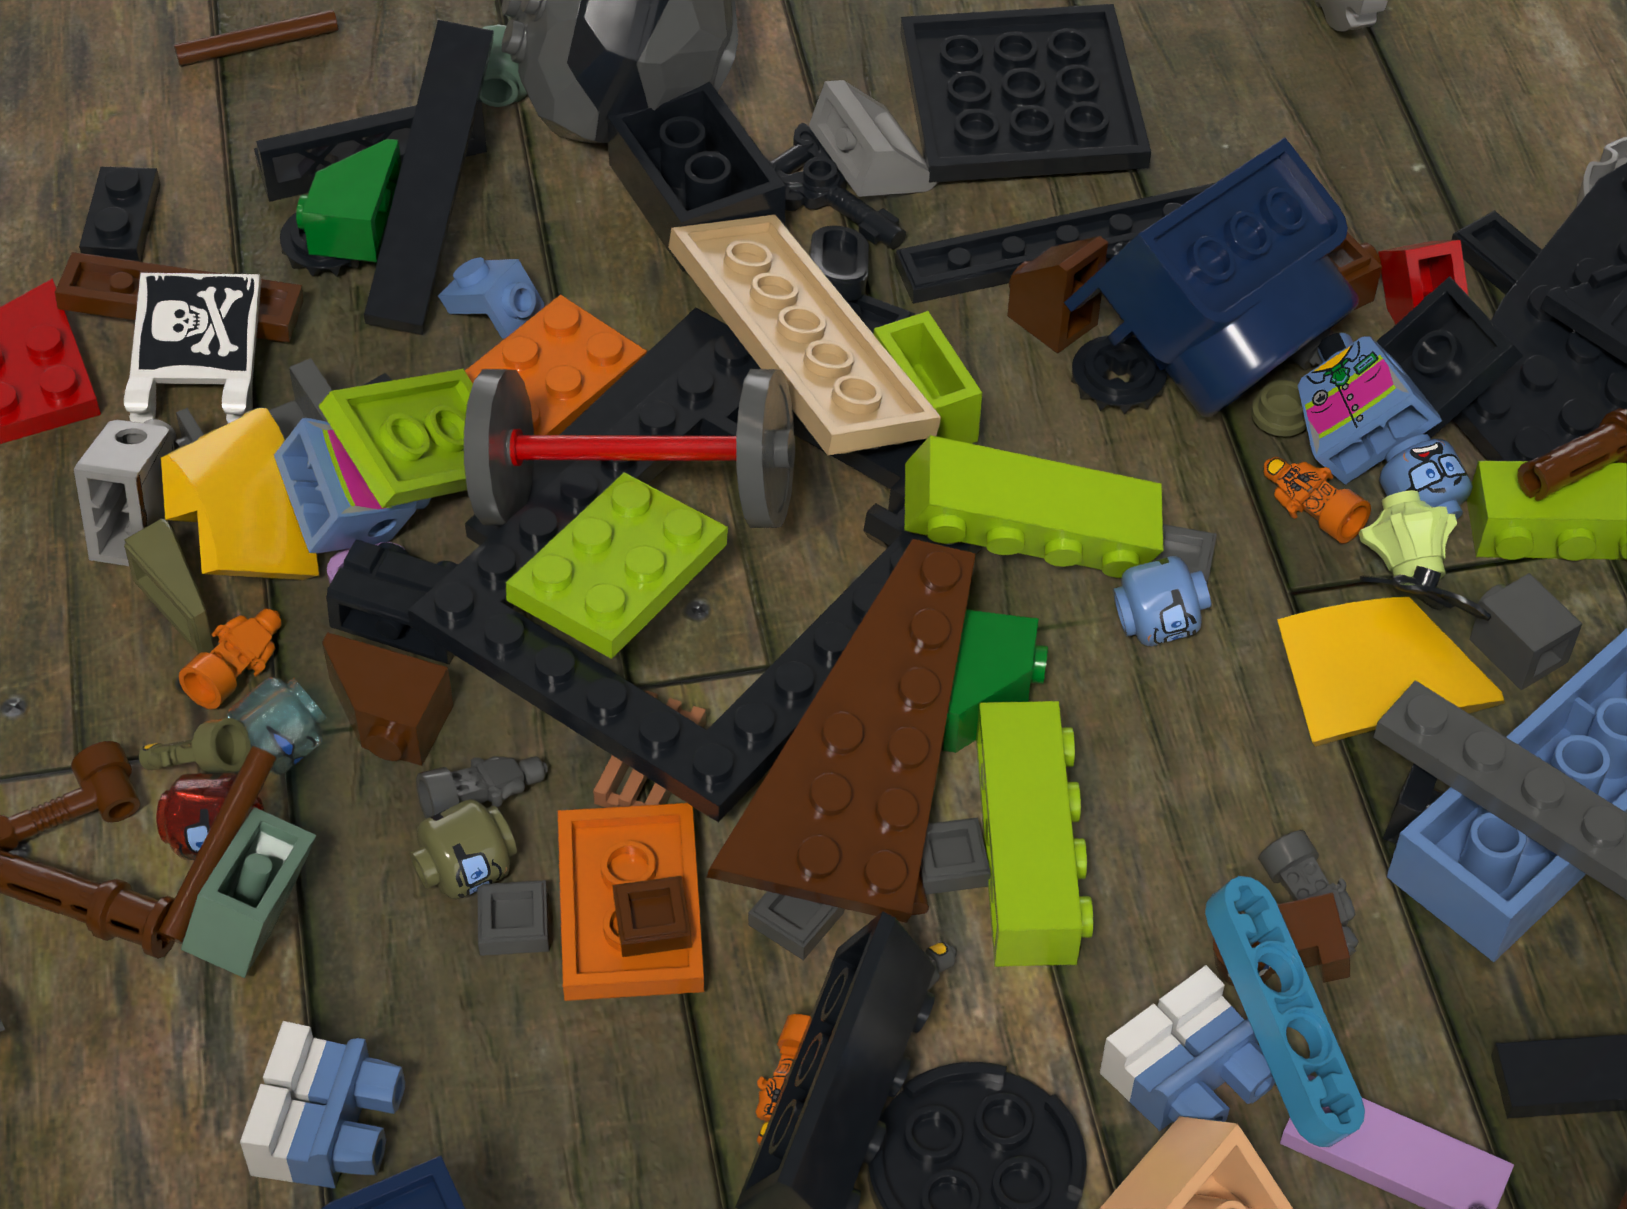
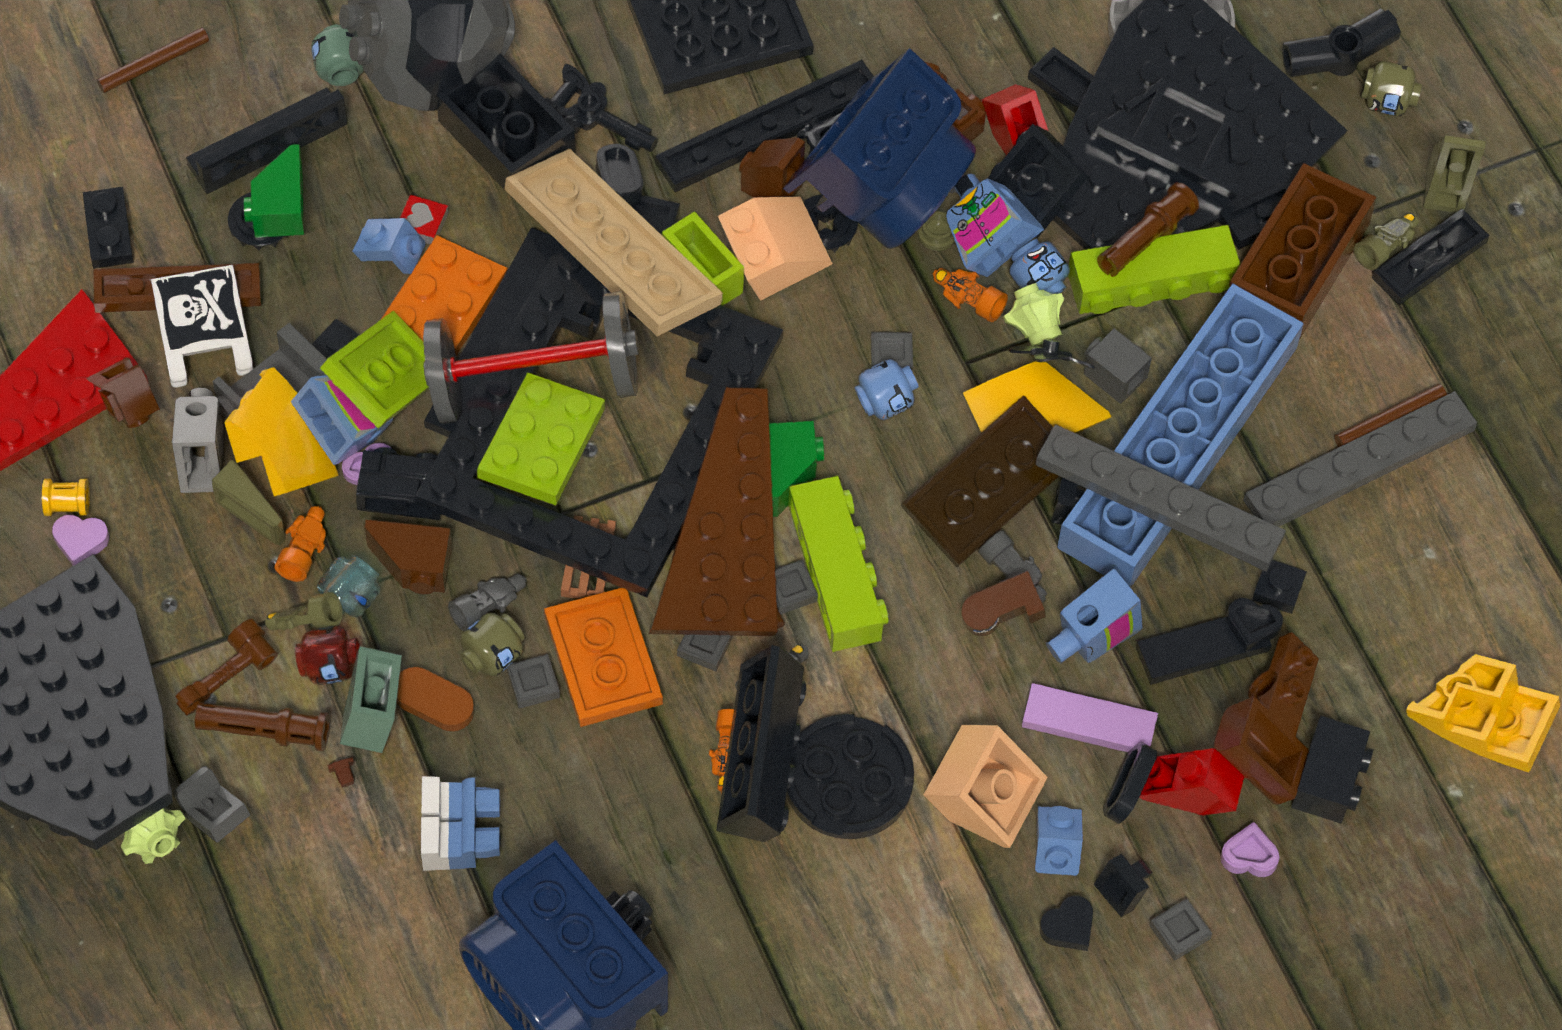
camera: 15 degrees left, 10 degrees up
reddish brown bar [158,746,277,944] -> none
black tile [364,20,494,335] -> none
reddish brown tile [612,876,692,957] -> none
light grey tile [809,80,937,197] -> none
lime brick [904,435,1163,578] -> none
hips [1100,965,1275,1131] -> none
dark azure beam [1205,876,1365,1147] -> none
none -> reddish brown window [86,358,160,428]
none -> copper piece [328,757,354,788]
none -> dark orange tile [396,667,474,731]
none -> tile [400,195,449,244]
none -> light nougat slope [718,196,833,301]
none -> dark brown tile [901,396,1060,568]
none -> medium blue torso [1046,569,1143,663]

